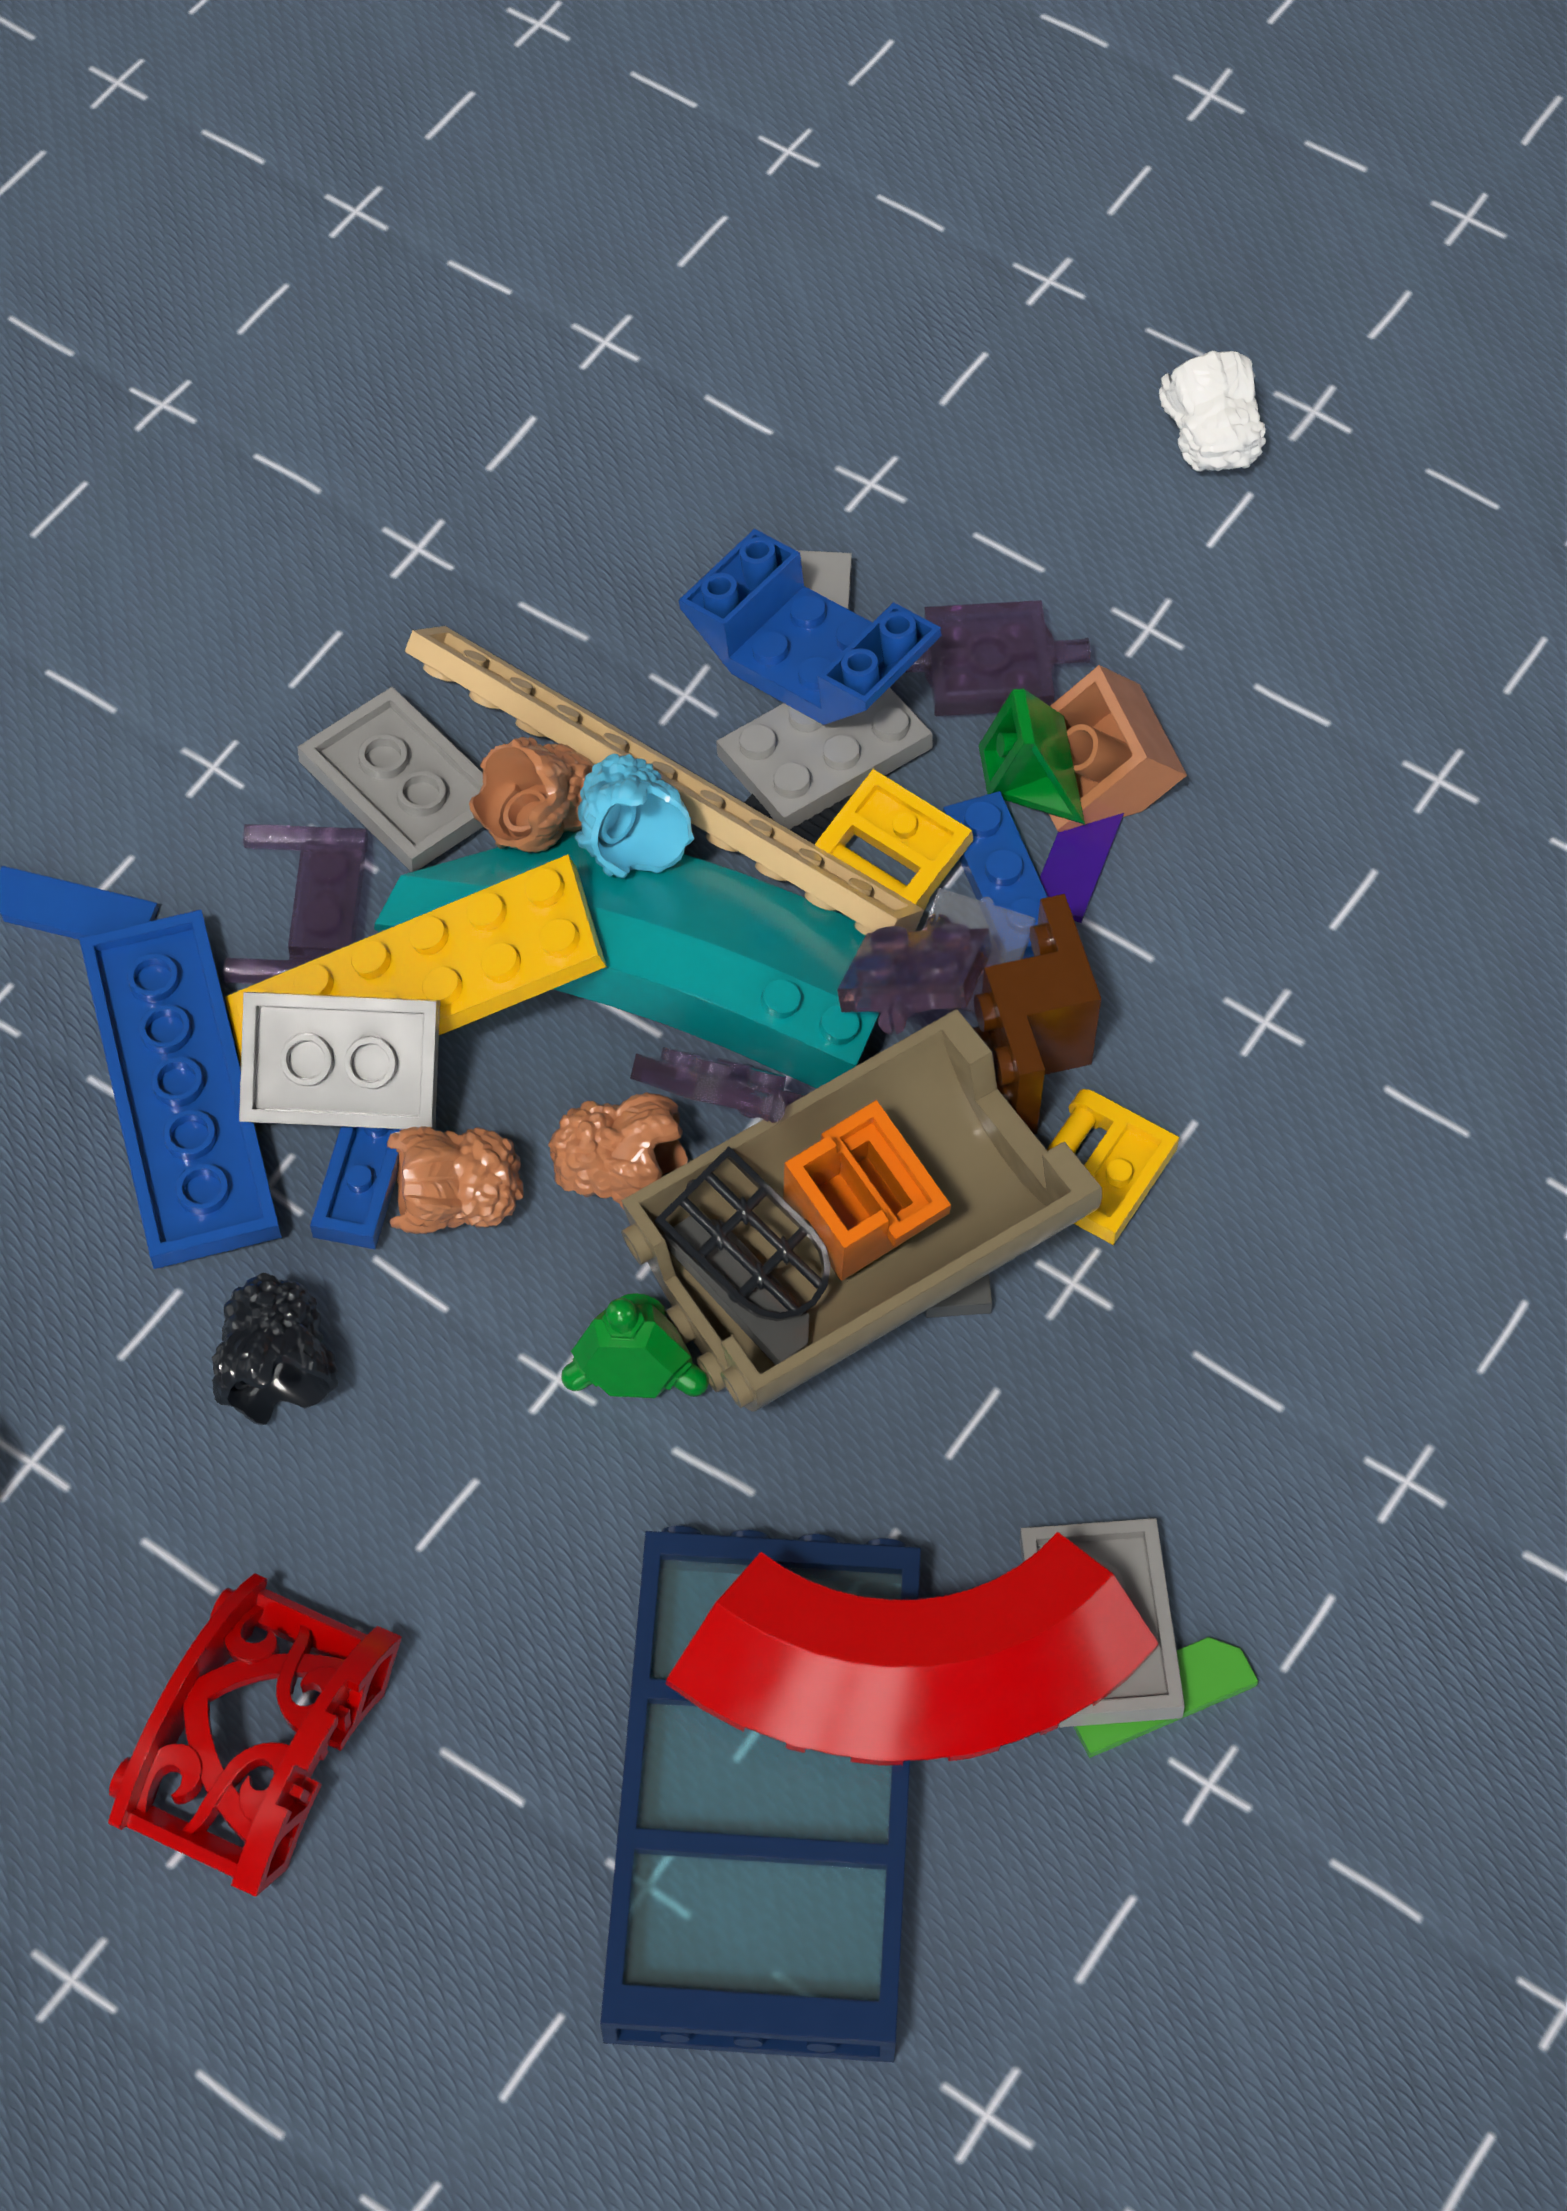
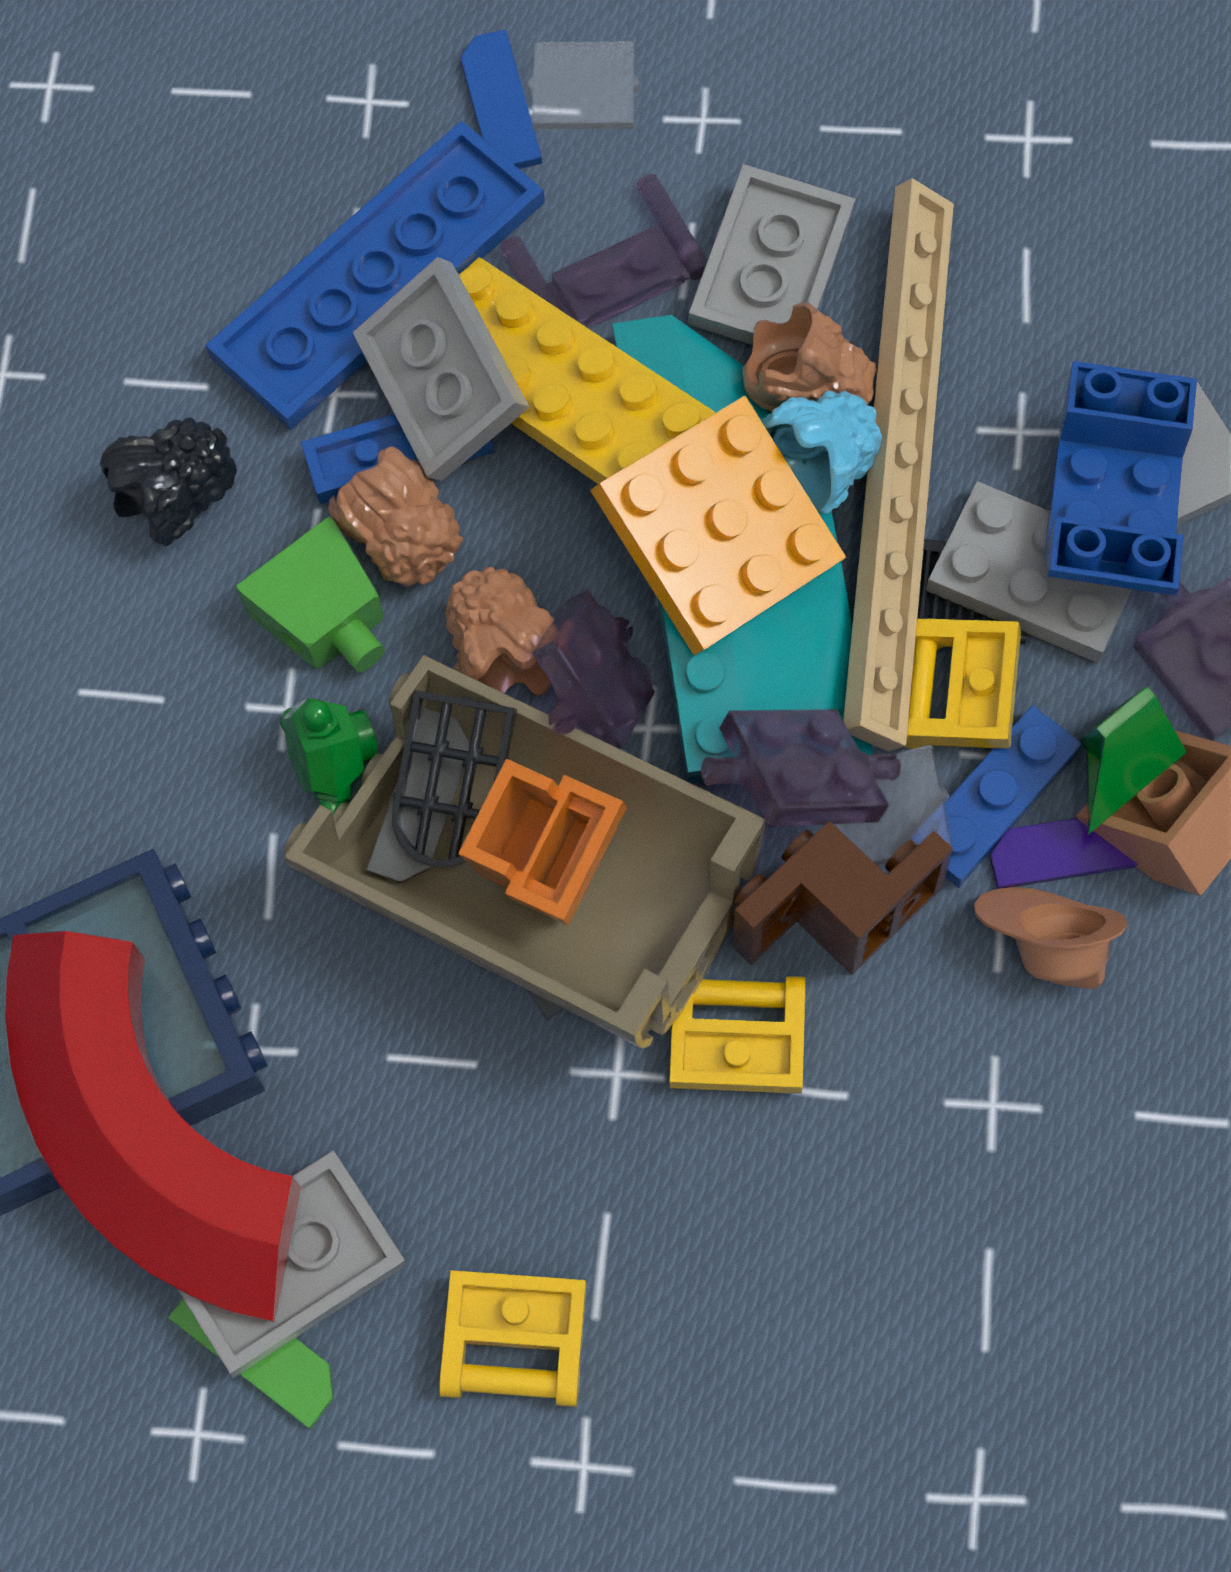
camera: 65 degrees right, 10 degrees up
none -> bright green torso [236,516,385,672]
none -> yellow plate [440,1270,587,1407]
none -> clear piece [528,41,640,130]
none -> light orange plate [590,396,846,655]
none -> nougat piece [974,887,1128,989]

